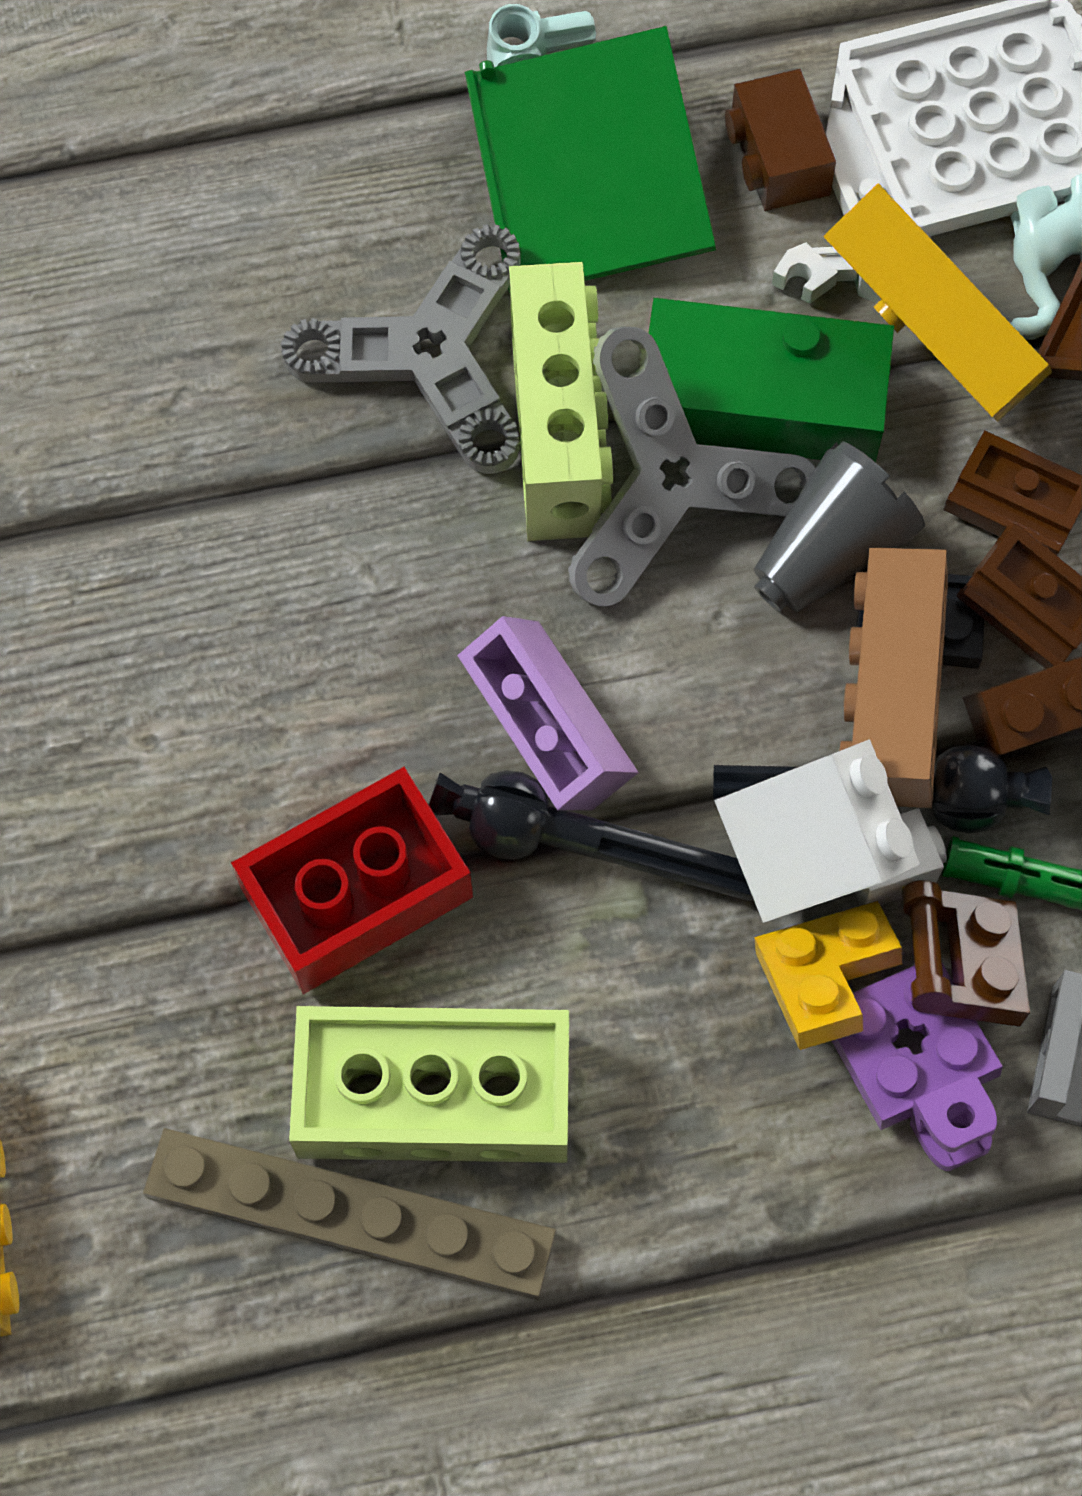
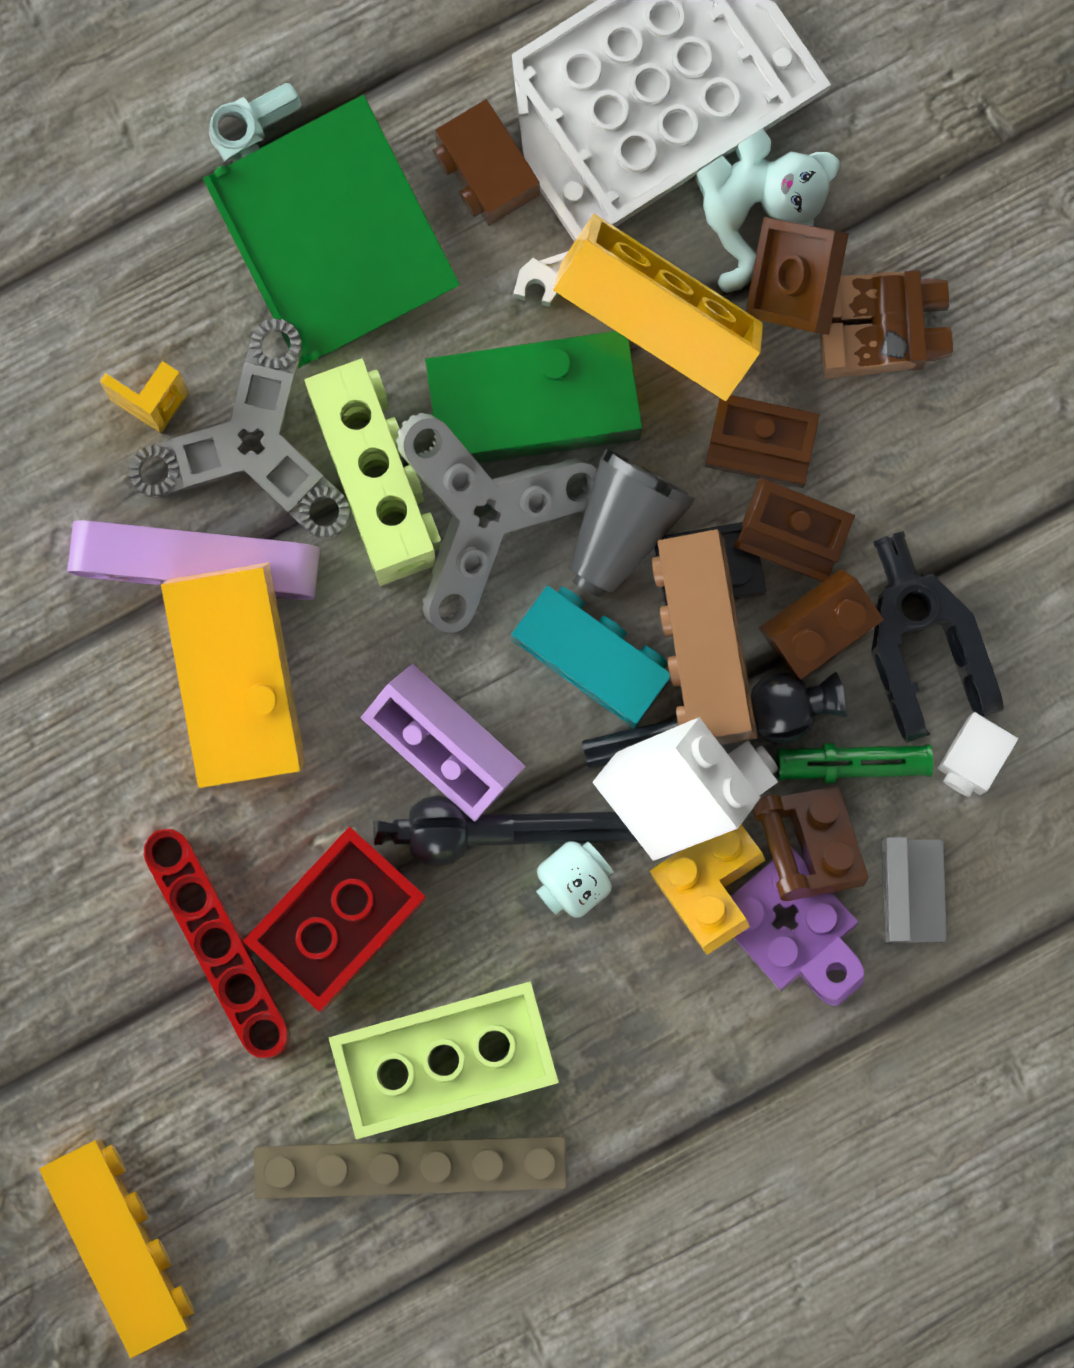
camera: 20 degrees left, 15 degrees up
none -> lavender beam [67,521,321,600]
none -> yellow panel [100,361,189,434]
none -> red beam [143,829,291,1058]
none -> yellow brick [161,562,306,788]
none -> teal brick [511,585,671,728]
none -> light aqua head [536,841,614,918]

